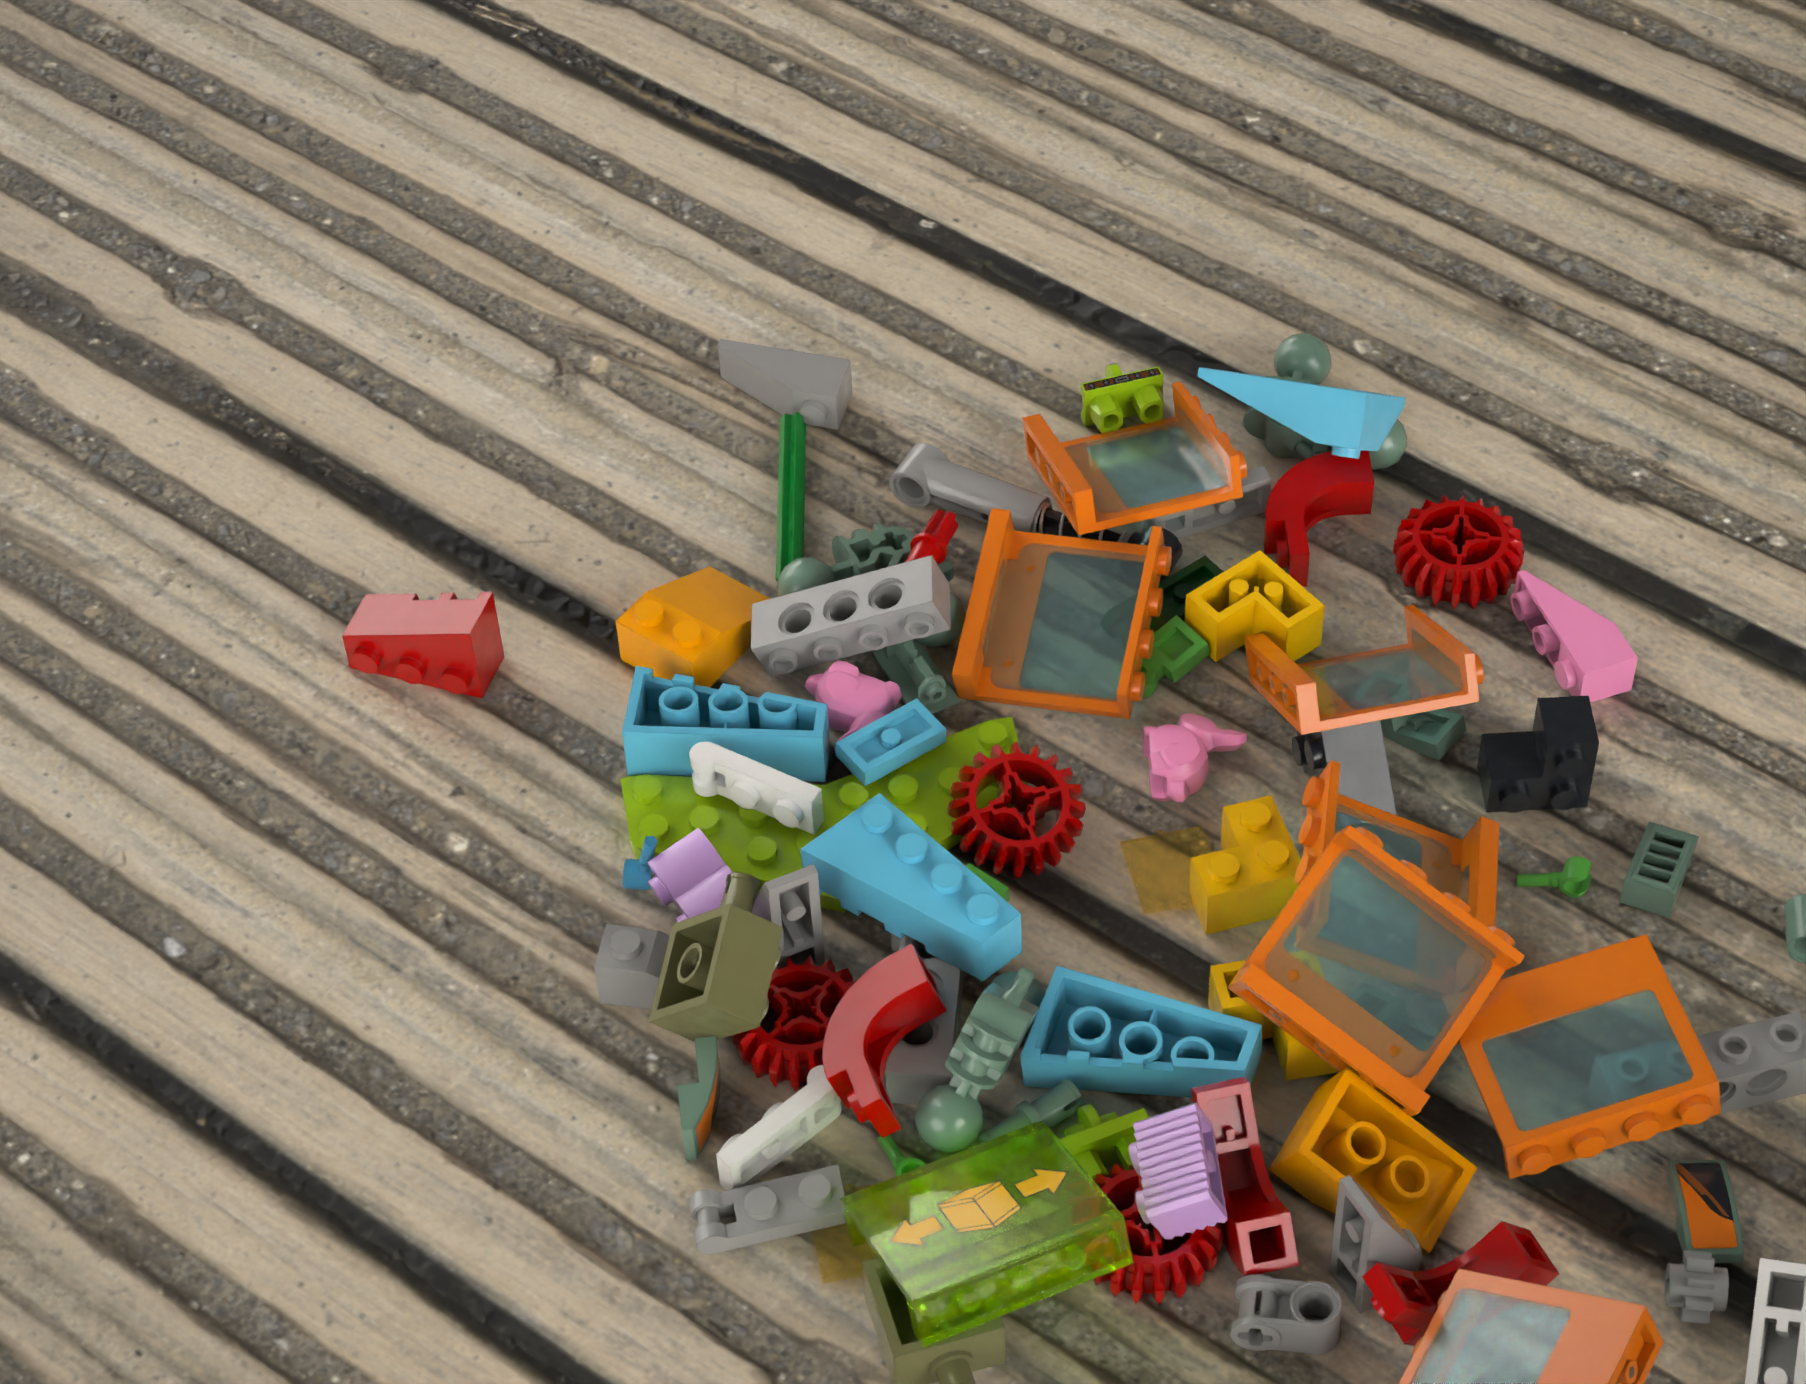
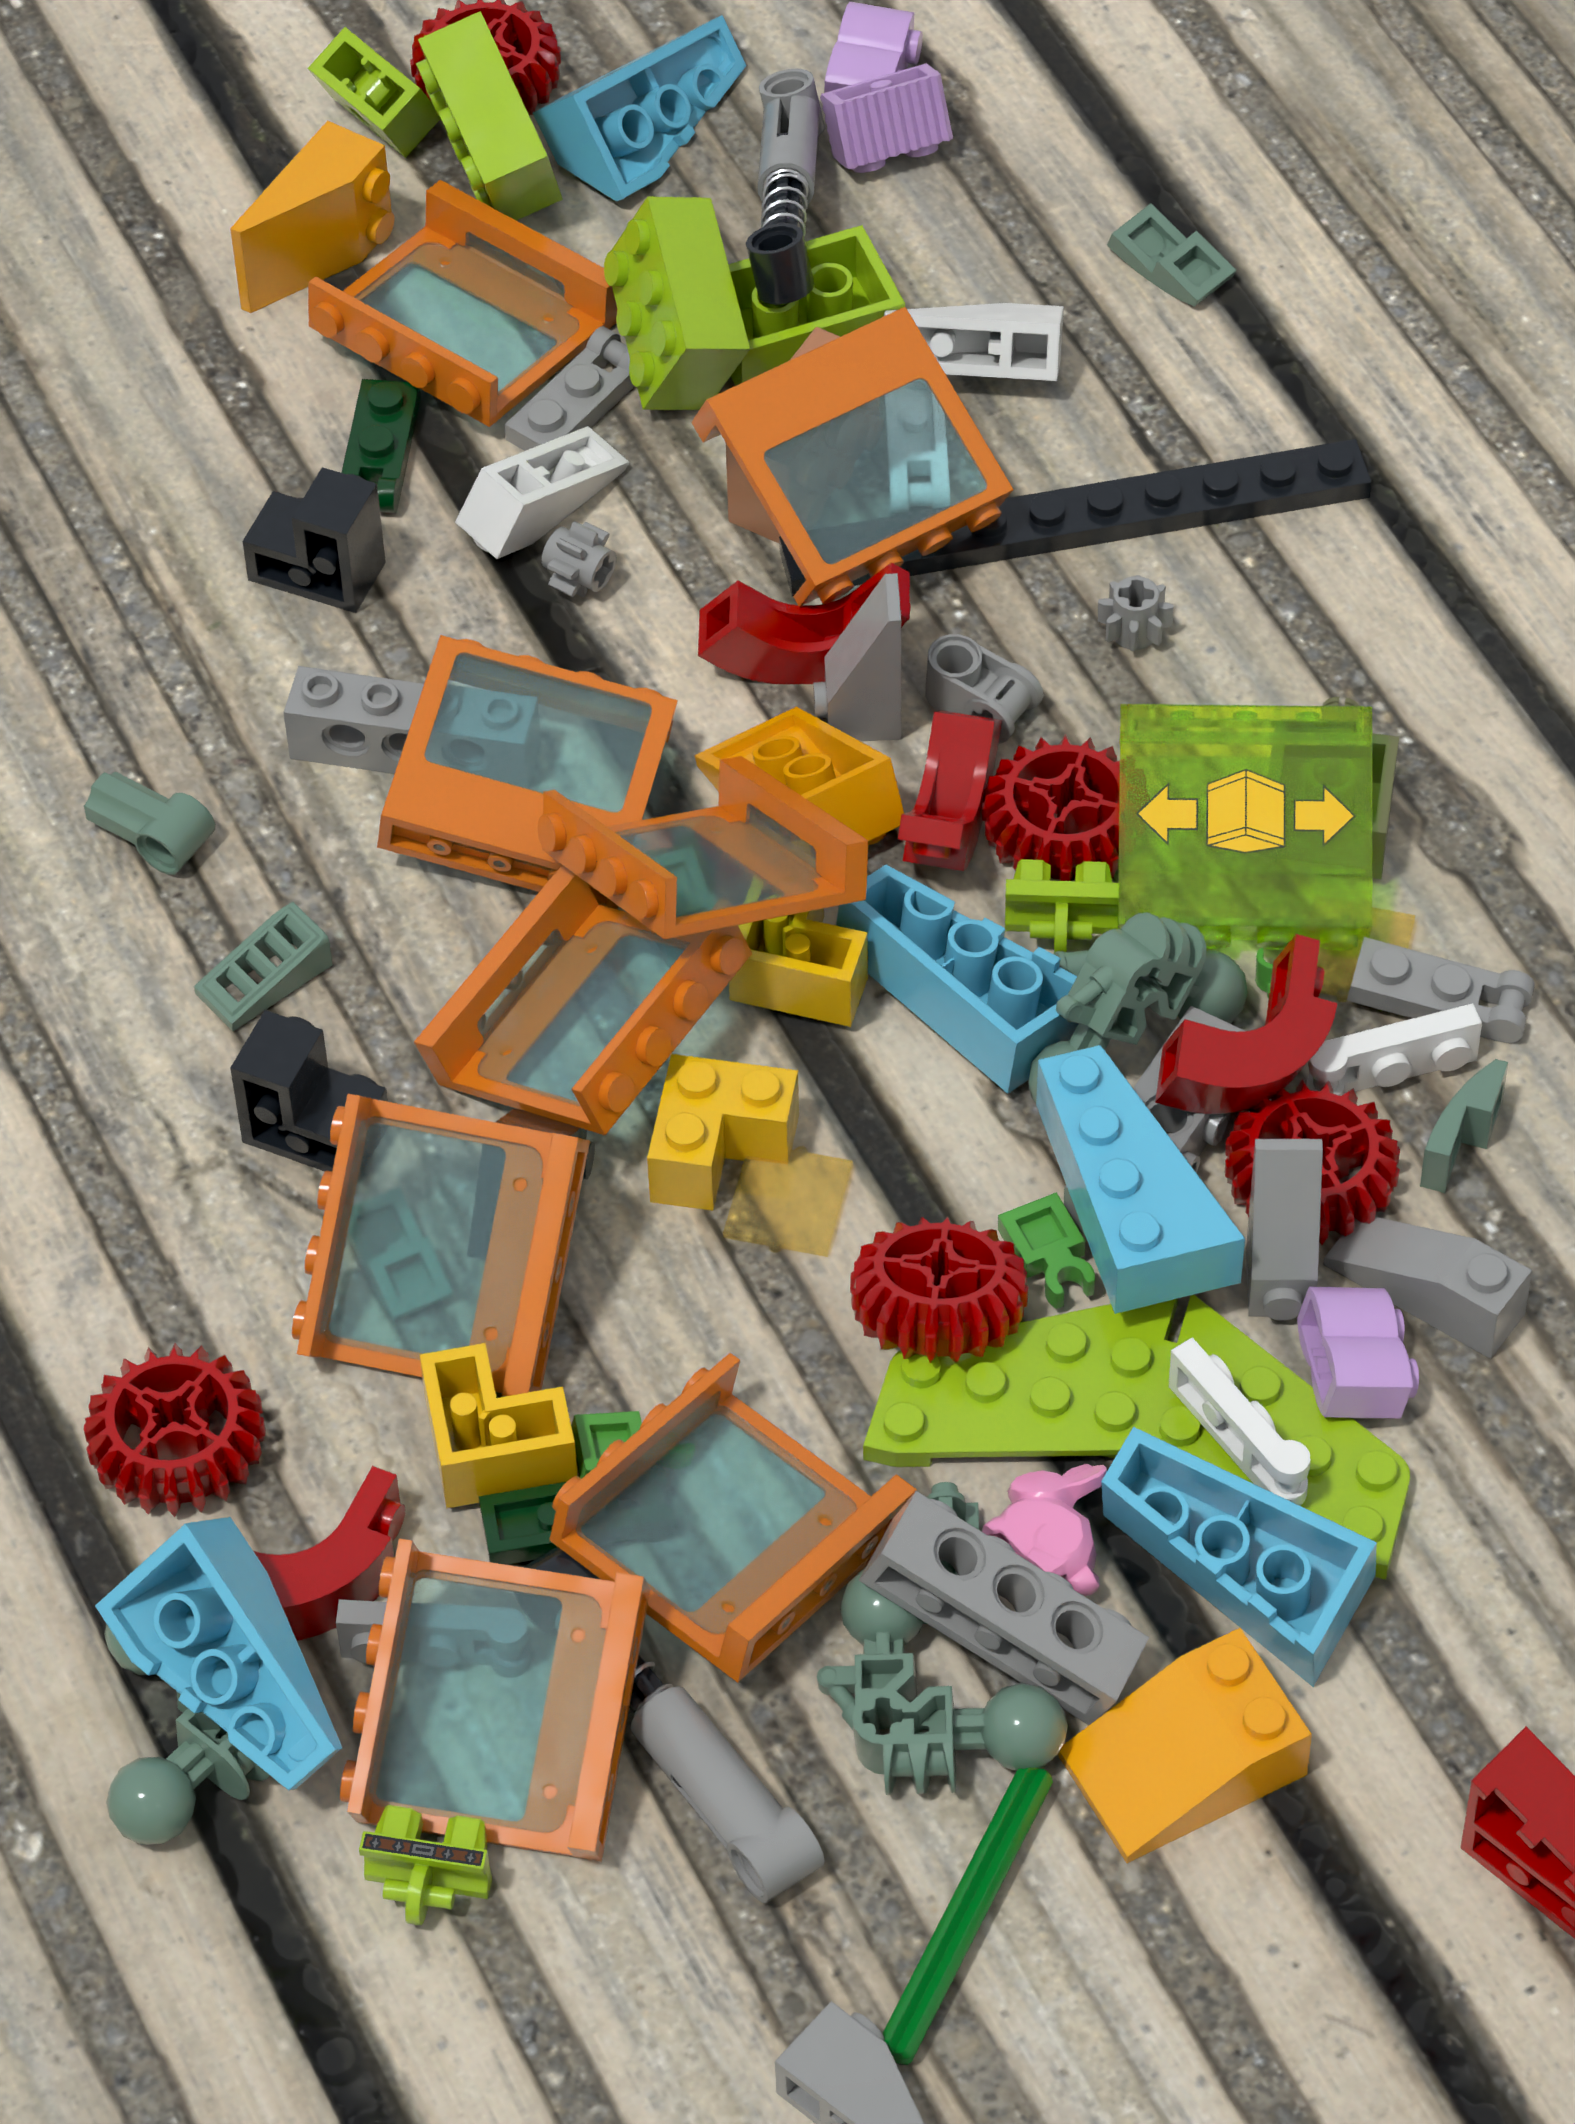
camera: 155 degrees left, 5 degrees up
dark azure hand [623,836,657,890] -> none
olive brick [648,872,783,1042] -> none
medium azure plate [836,698,946,786] -> none
red axle [904,509,959,565] -> none
lavender brick [1129,1103,1228,1240] -> none
bright pink animal [1143,713,1248,803] -> none
bright pink slope [1510,570,1638,703] -> none
bright green hand [1517,856,1592,898] -> none
slope [1667,1160,1744,1263] -> none

